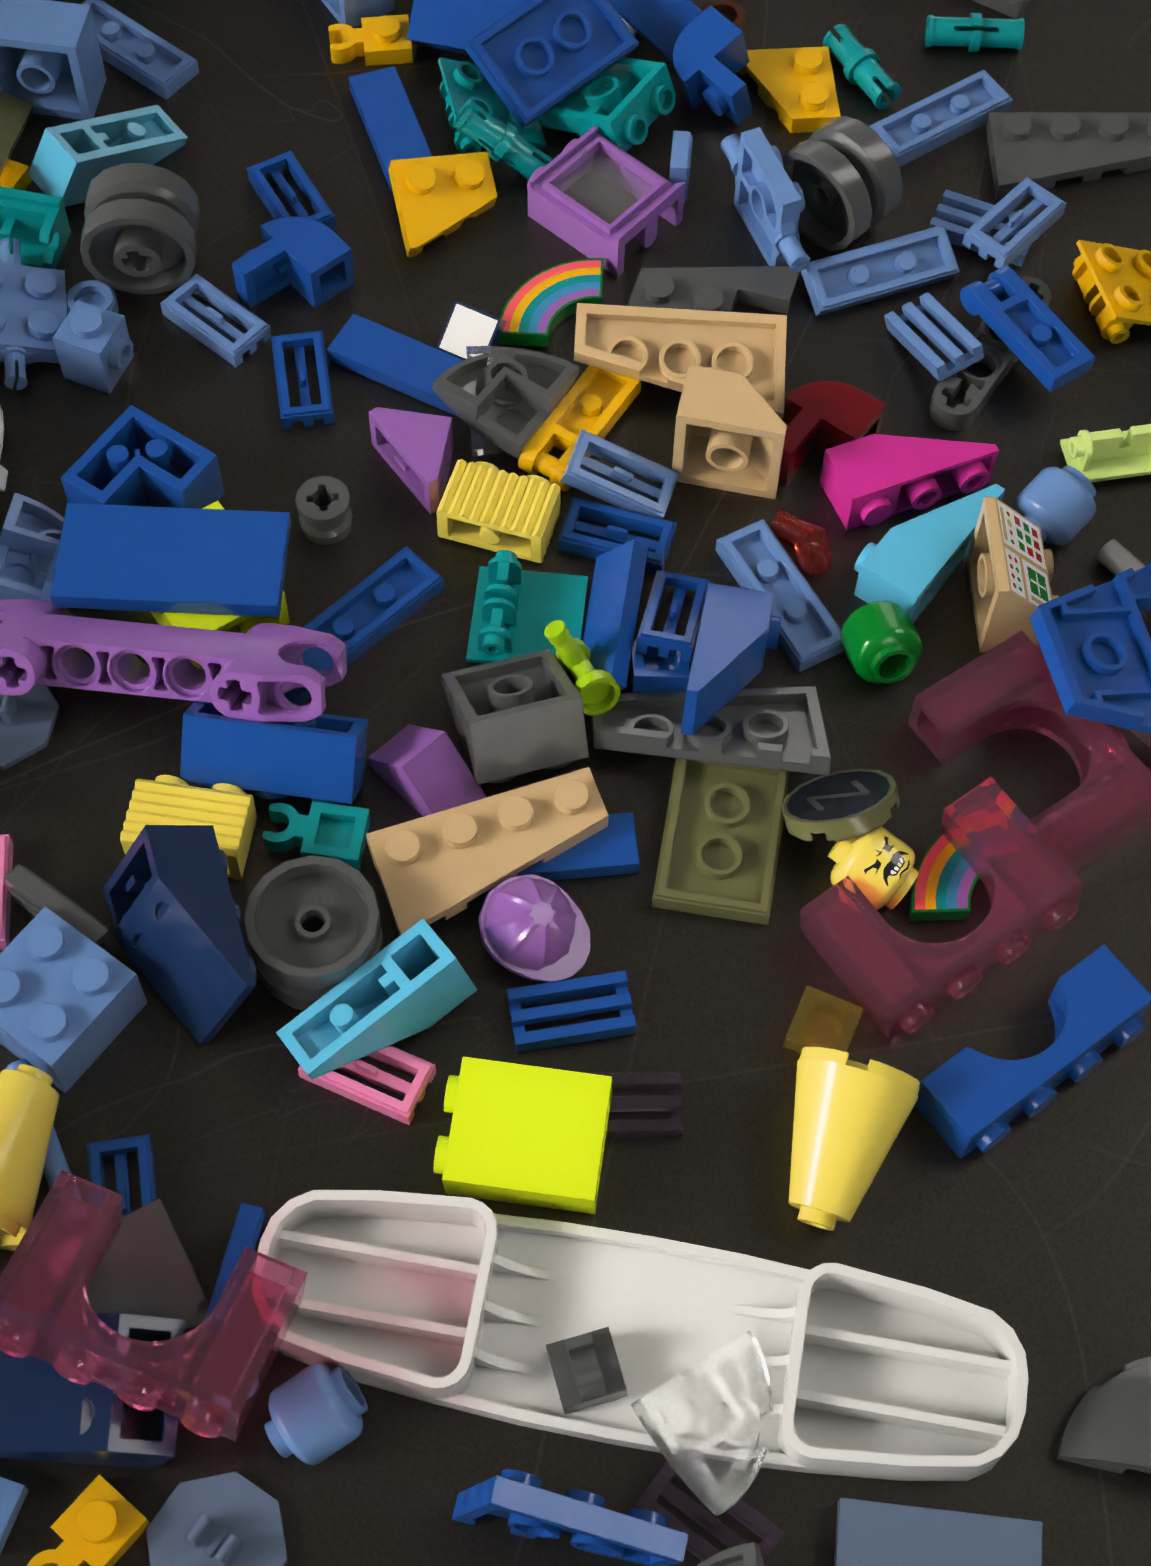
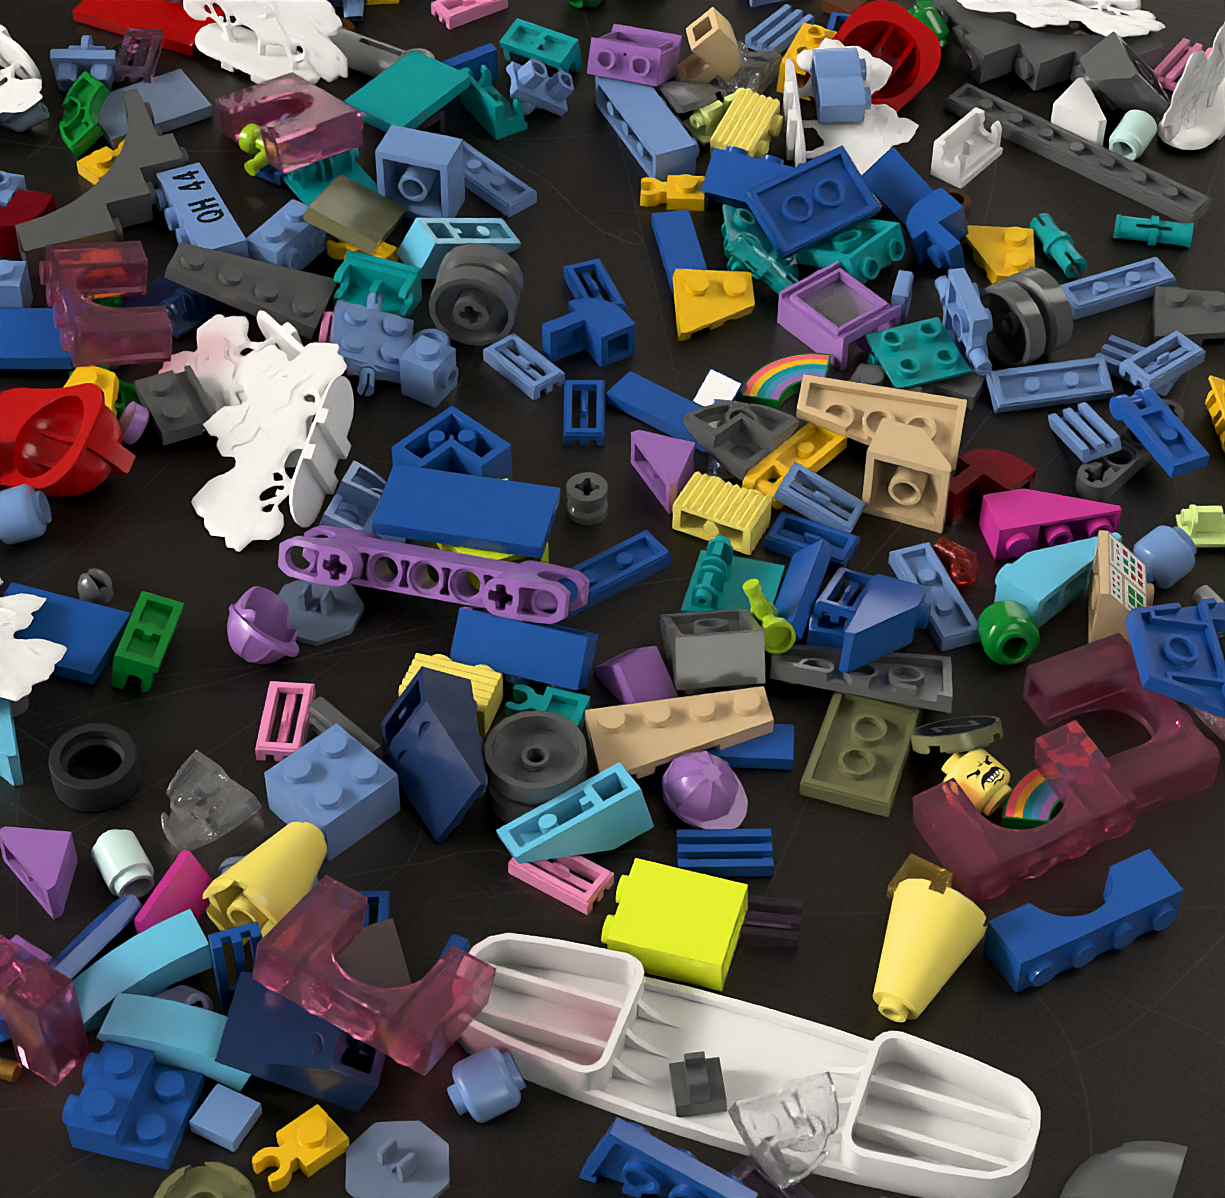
camera: 10 degrees right, 15 degrees down
none -> teal hinge [865,317,971,390]

